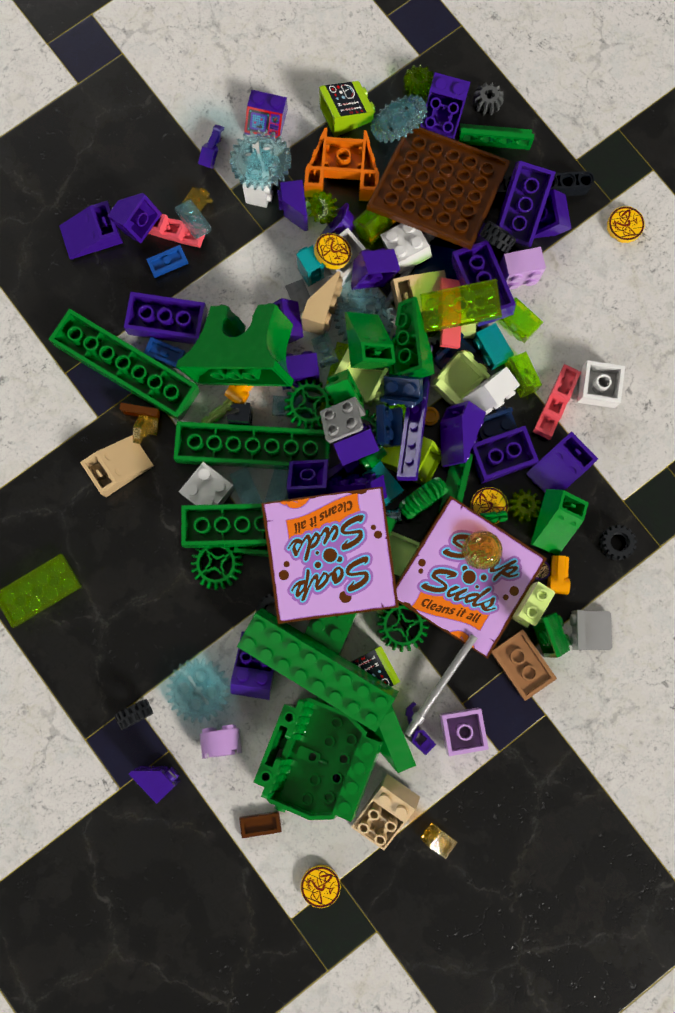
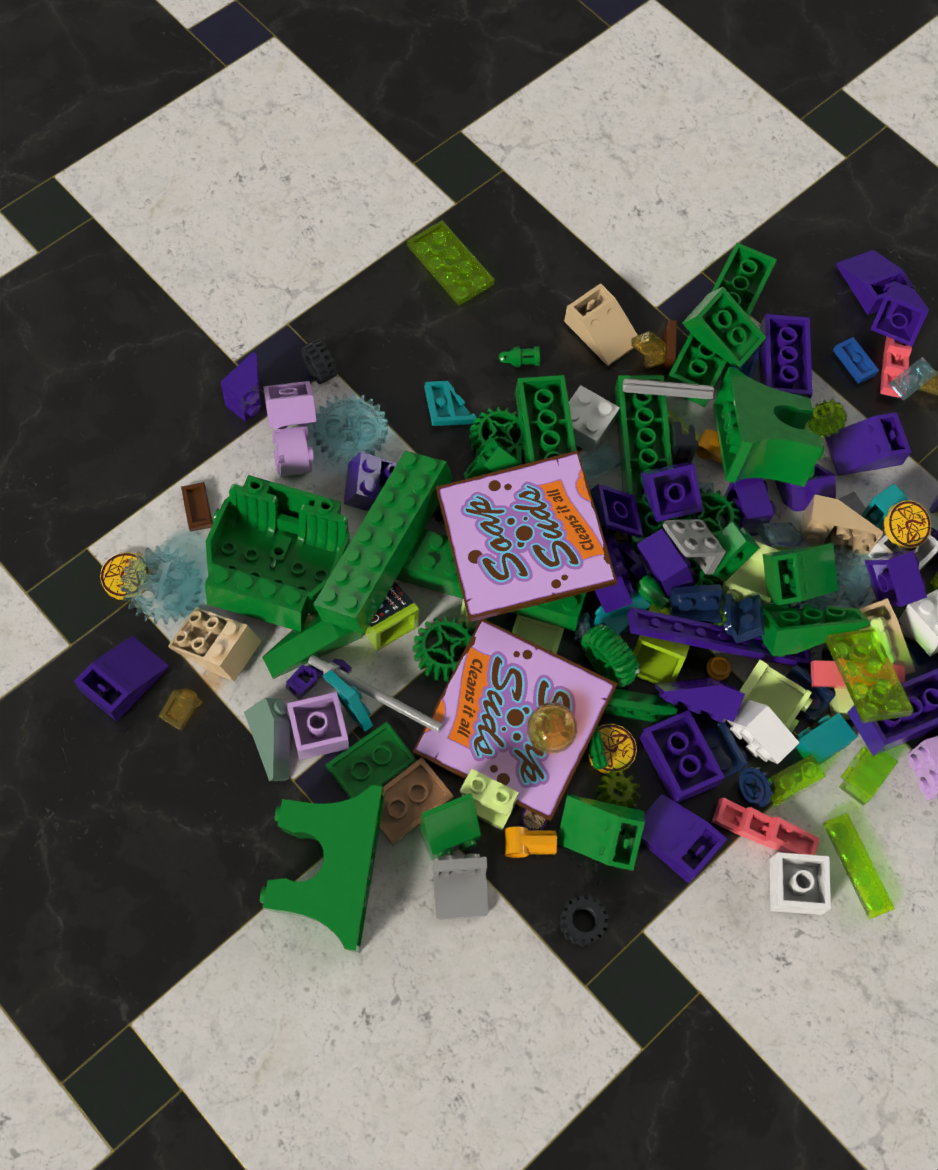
camera: 80 degrees right, 15 degrees down
none -> dark purple slope [74,636,169,722]
none -> clear light blue gear [121,545,202,625]
none -> sand green slope [244,698,290,781]
none -> green piece [260,785,385,953]
none -> lavender brick [263,381,316,429]
none -> teal wing [323,670,373,731]
none -> green tile [325,721,417,799]
none -> teal wing [424,381,476,426]
none -> green brick [463,437,521,479]
none -> green piece [499,346,540,367]
none -> light grey axle [622,378,714,399]
none -> dark purple slope [641,462,703,522]
none -> green slope [682,287,766,369]
none -> dark blue gear [739,767,774,807]
none -> clear neon green gear [807,399,847,438]
none -> clear neon green plate [823,813,895,920]
none -> dark purple slope [824,412,911,476]
none -> yellowish green axle [870,617,896,664]

